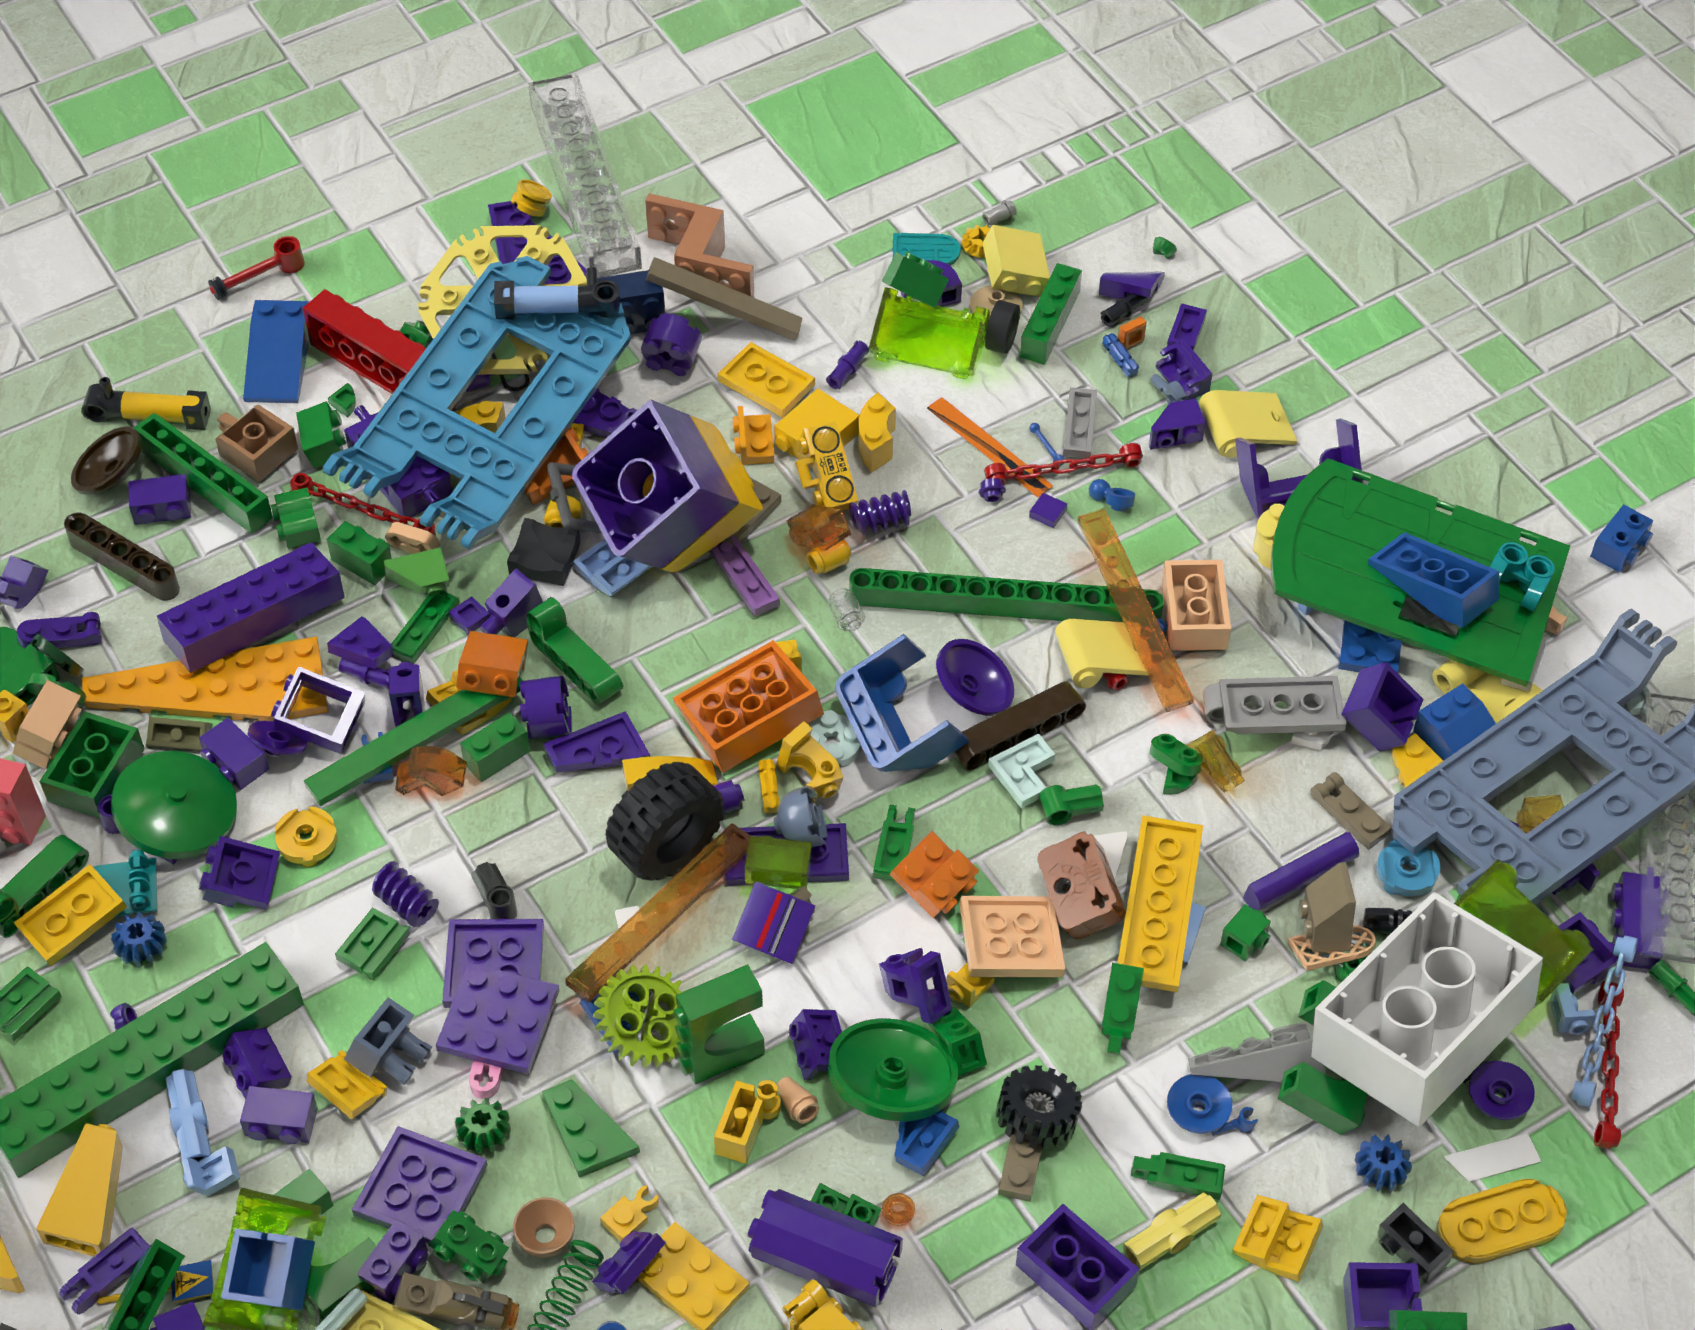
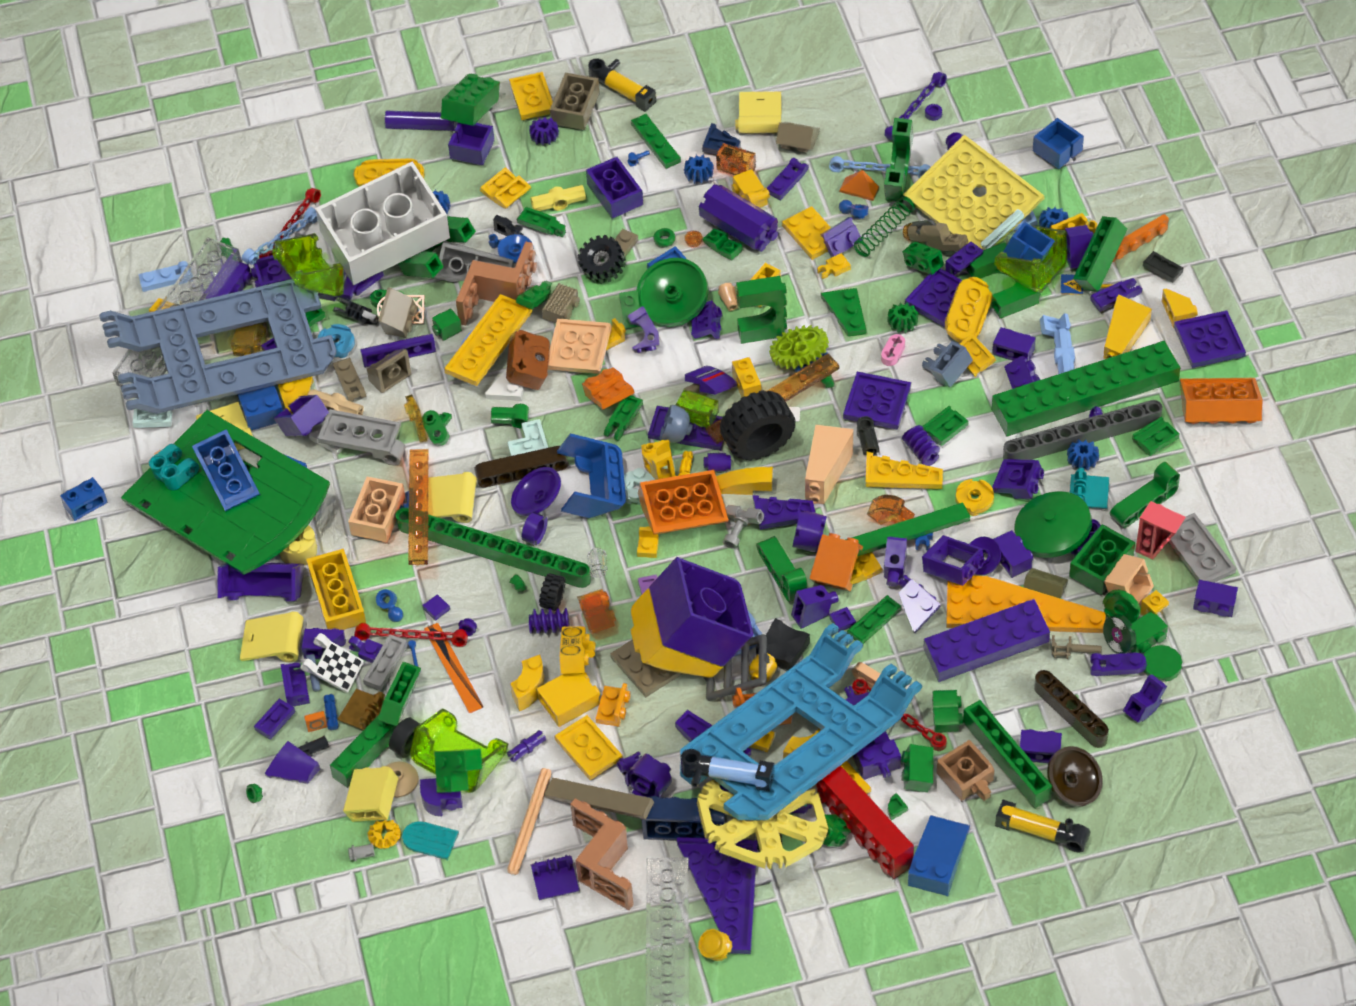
camera: 160 degrees left, 0 degrees up
yellow plate [14,864,127,967] -> none
red piece [208,236,305,300] -> none
green brick [327,521,392,585] -> none
bright green slope [384,547,449,595] -> none
dark purple plate [435,962,560,1074] -> none
green brick [460,712,530,782] -> none
medium nougat piece [513,1197,575,1258] -> none
black brick [1378,1202,1453,1284] -> none
none -> flag [301,633,364,694]
none -> yellow brick [306,548,366,630]
none -> tan piece [308,389,364,415]
none -> pearl gold hinge [337,689,385,730]
none -> dark purple plate [348,636,383,663]
none -> dark tan slope [367,349,411,393]
none -> green brick [378,661,421,726]
none -> nougat bracket [456,241,537,326]
none -> black plate [493,215,524,236]
none -> light nougat axle [507,768,552,875]
none -> green piece [509,574,527,592]
none -> dark purple piece [521,512,548,546]
none -> dark purple hinge [530,855,580,900]
none -> black tyre [539,573,566,611]
none -> dark tan brick [542,283,580,323]
none -> dark purple pin [617,751,642,773]
none -> green piece [653,228,676,247]
none -> light grey bar [723,505,764,549]
none -> yellow brick [732,357,761,397]
none -> light nougat slope [805,425,853,504]
none -> yellow wing [866,452,943,489]
none -> yellow tile [945,277,992,343]
none -> dark grey beam [1003,400,1163,460]
none -> dark tan piece [1051,635,1102,659]

